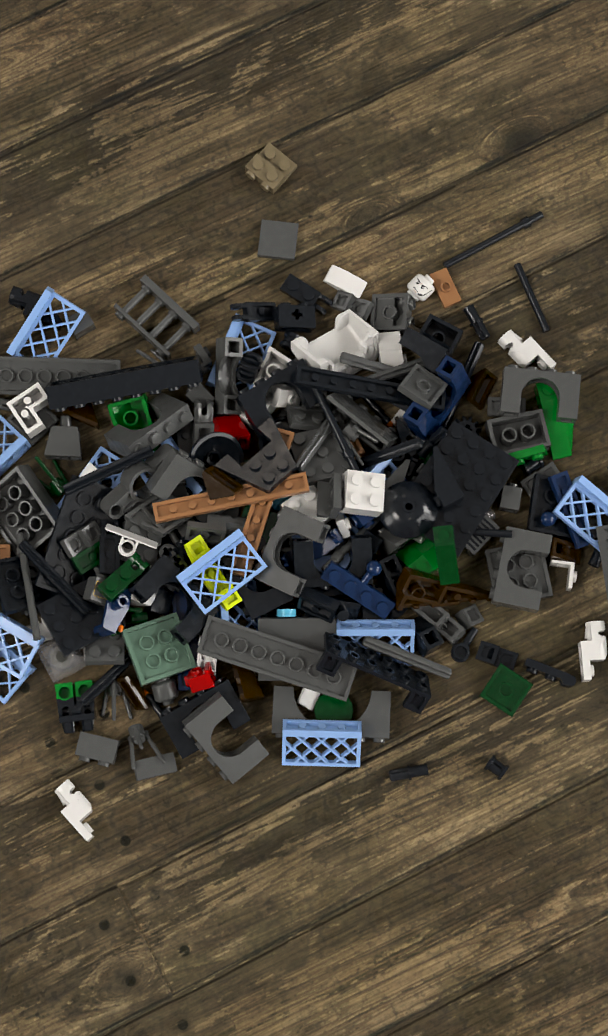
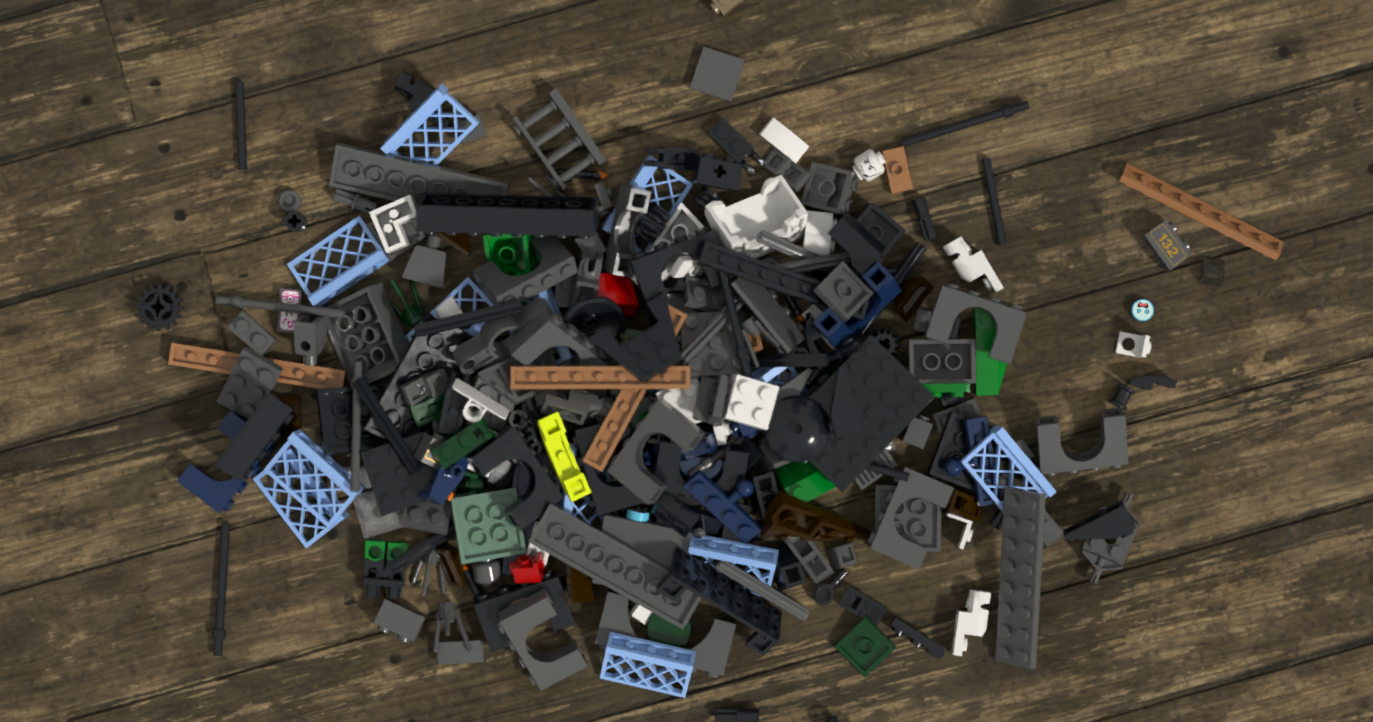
camera: 10 degrees right, 10 degrees up
white plate [55,779,94,842] -> none
light blue fence [176,529,268,615] -> none
dark brown slope [202,465,244,500] -> none
dark green slope [433,525,460,585] -> none
none -> black piece [555,169,608,180]

